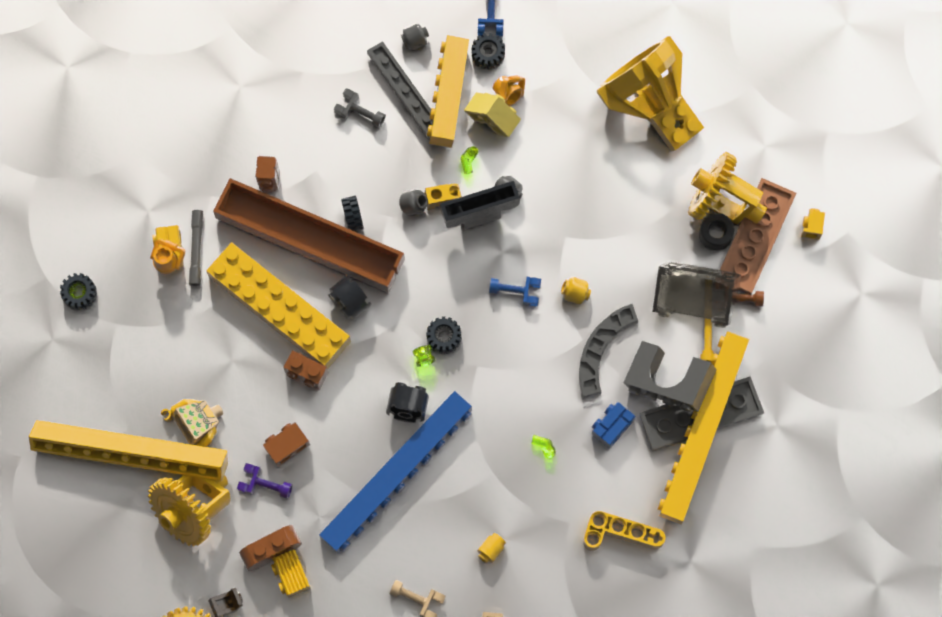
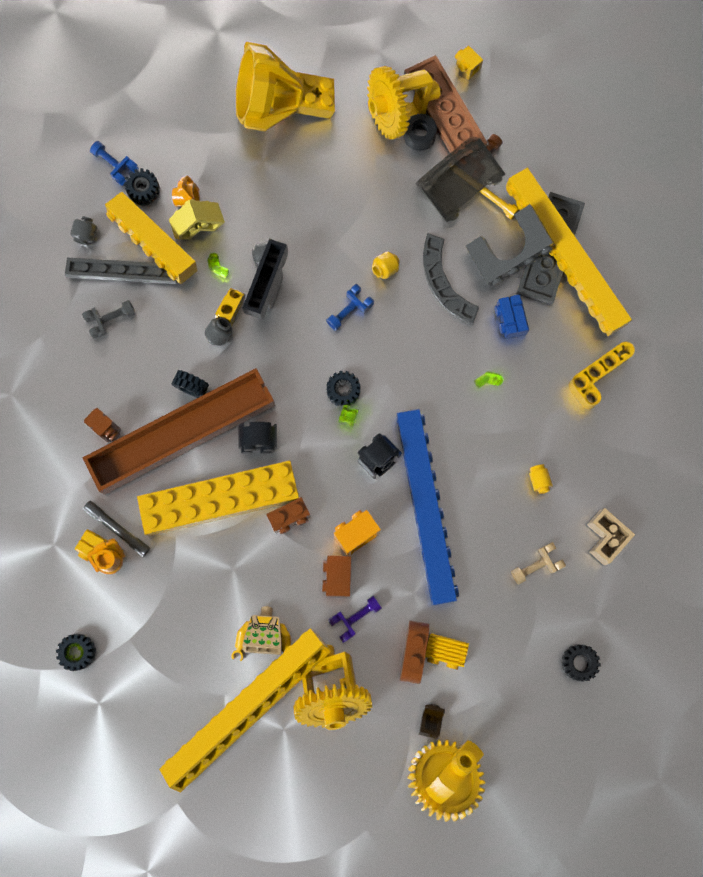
camera: 55 degrees left, 5 degrees up
none -> light orange piece [333,510,381,556]

